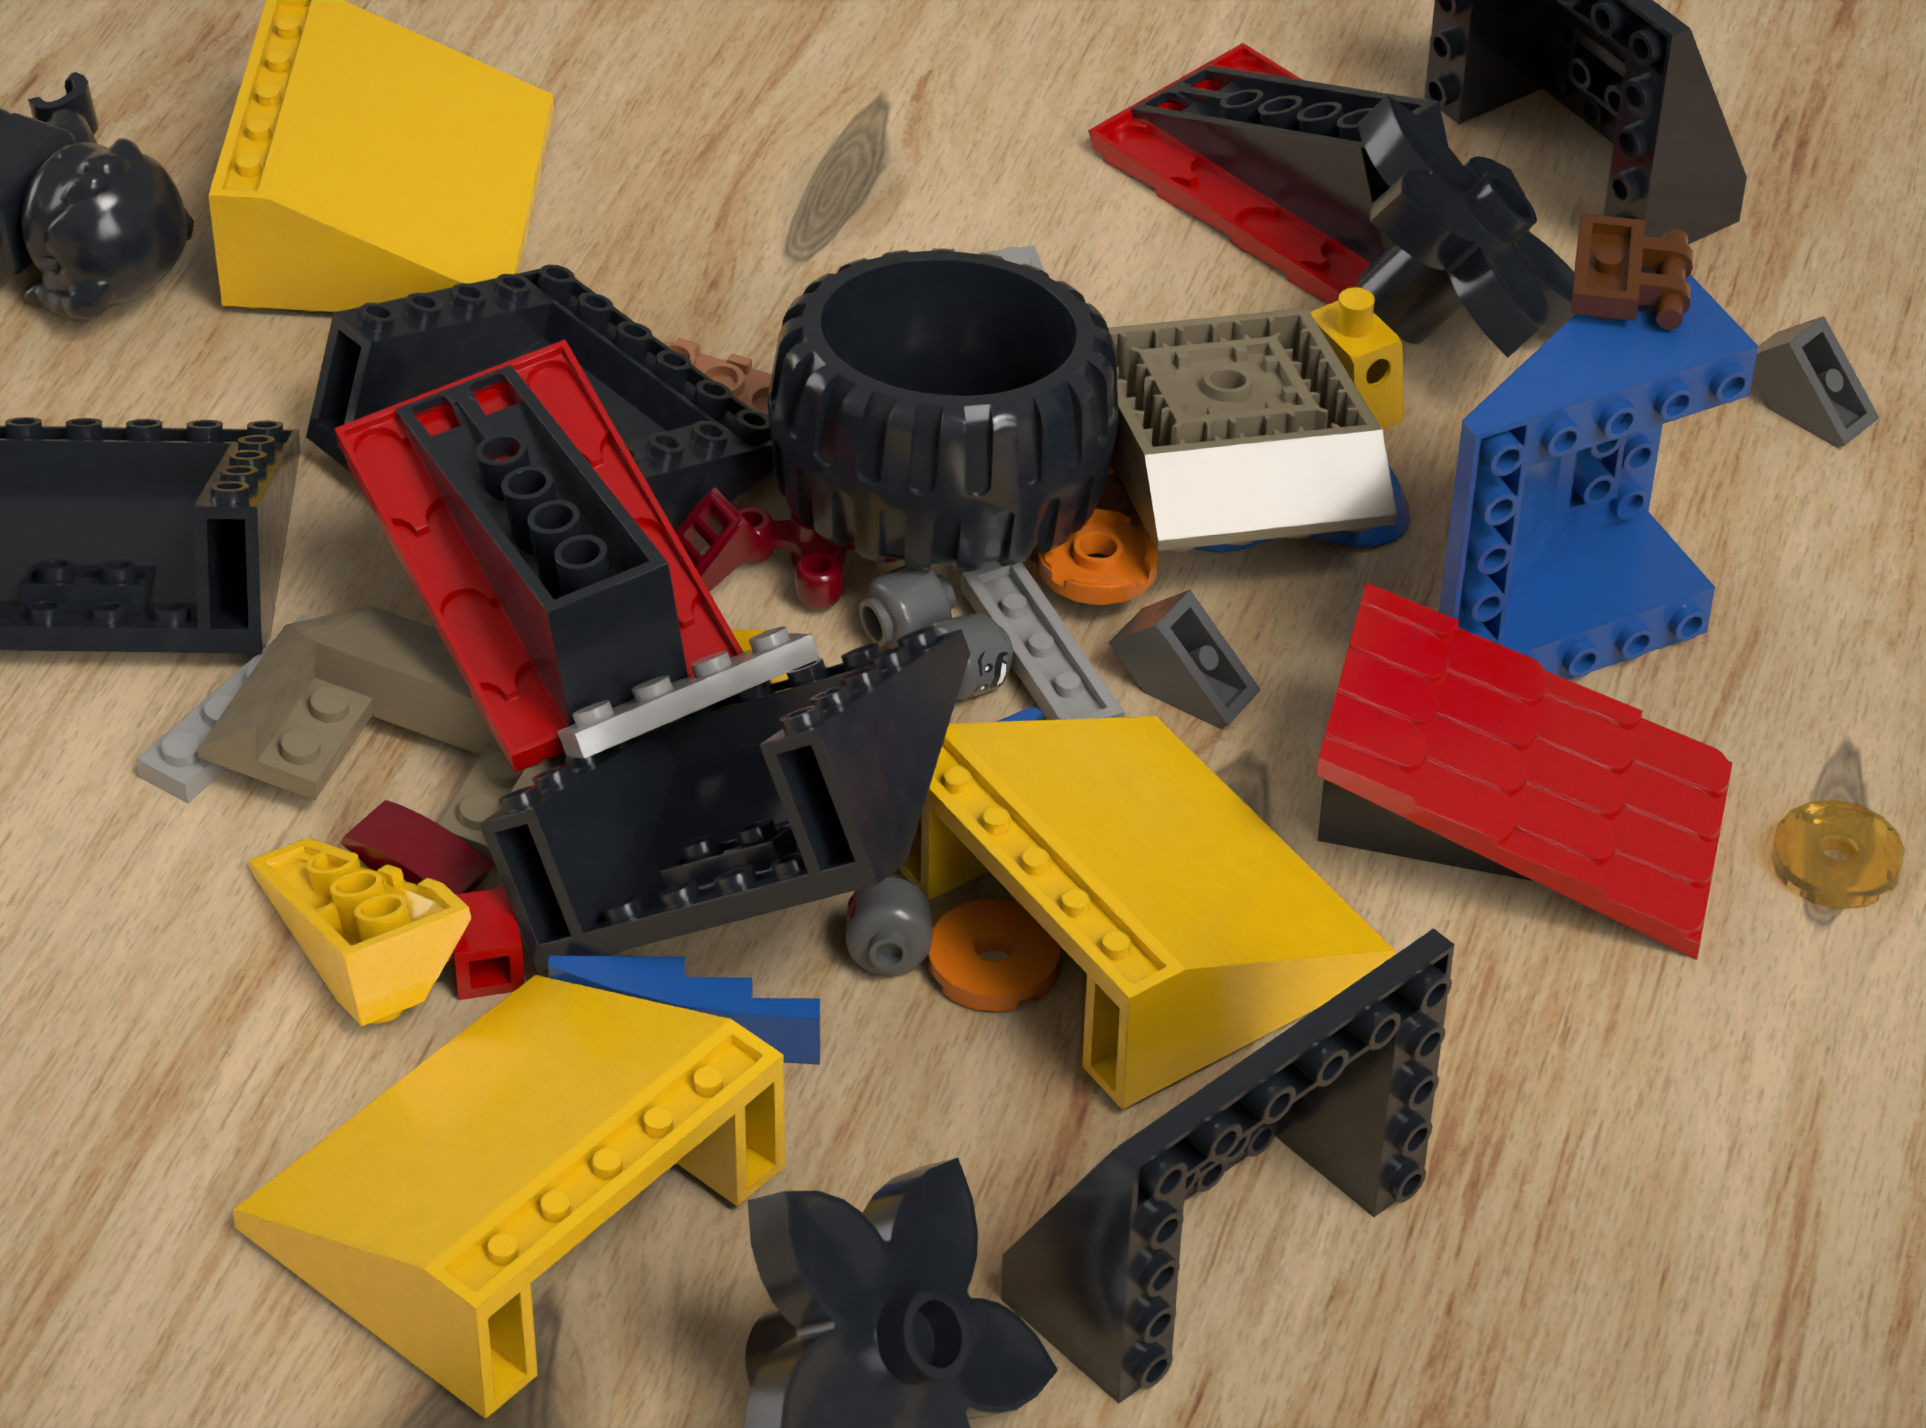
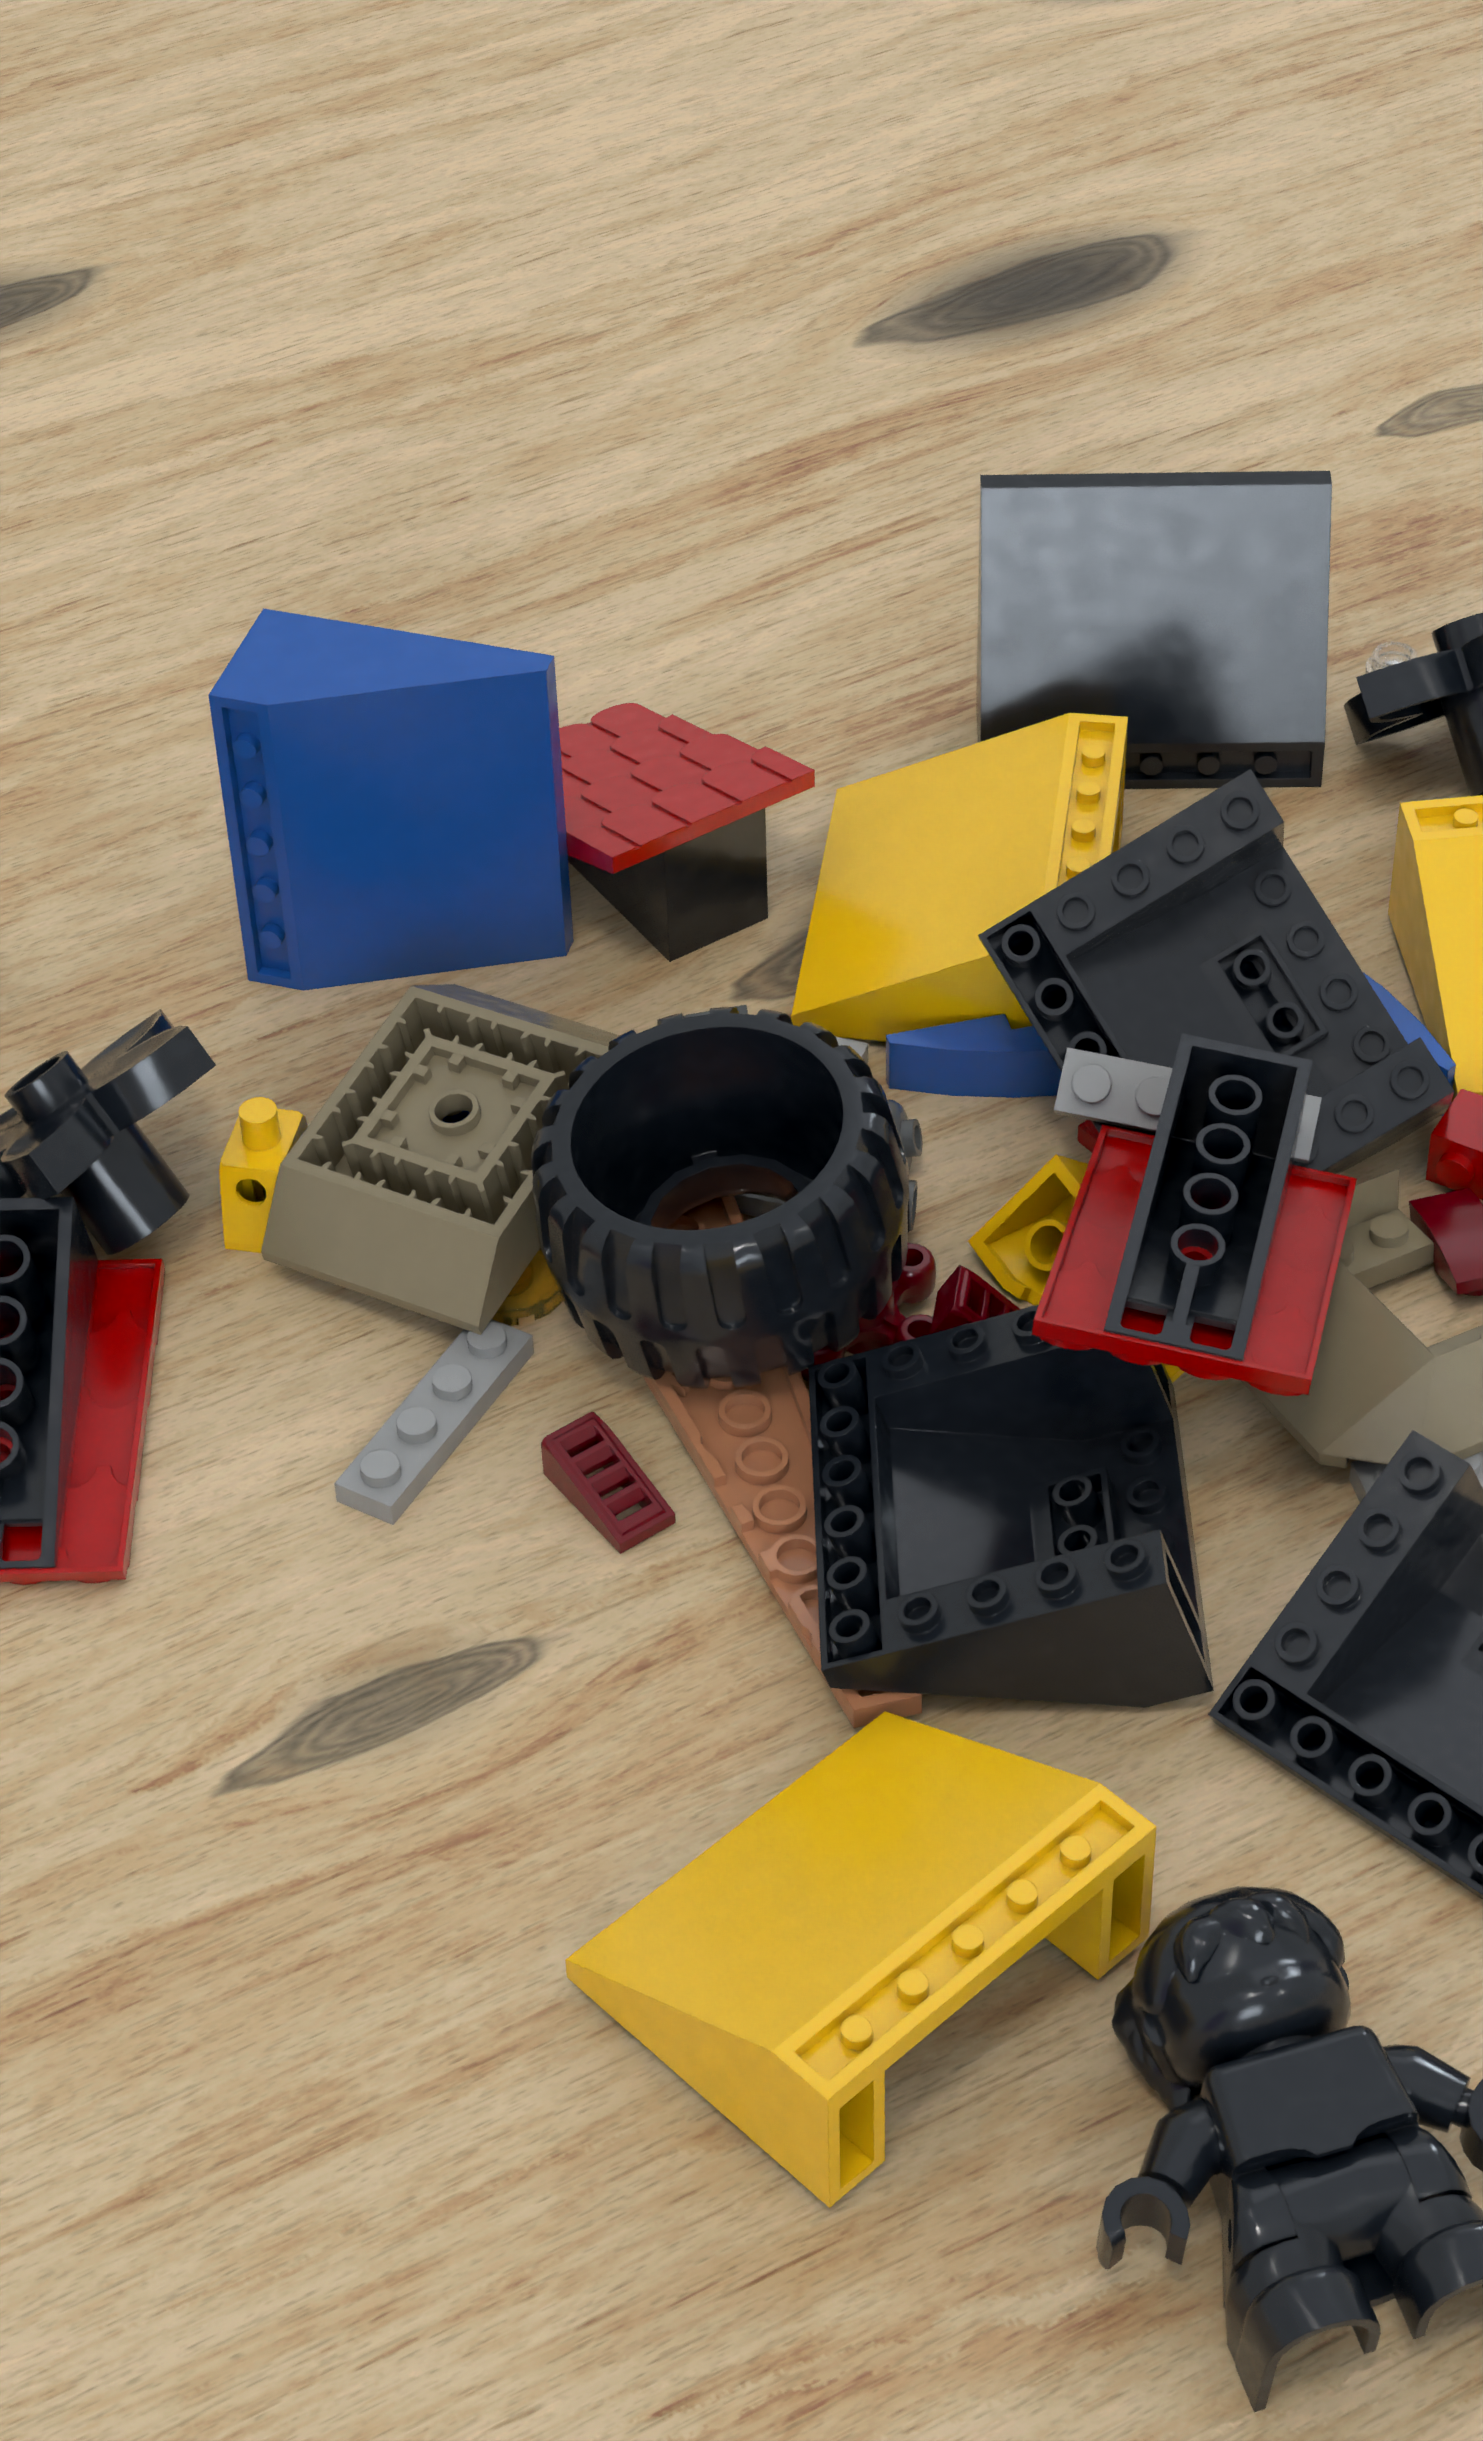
camera: 135 degrees left, 0 degrees up
reddish brown plate [1570,213,1694,330] -> none

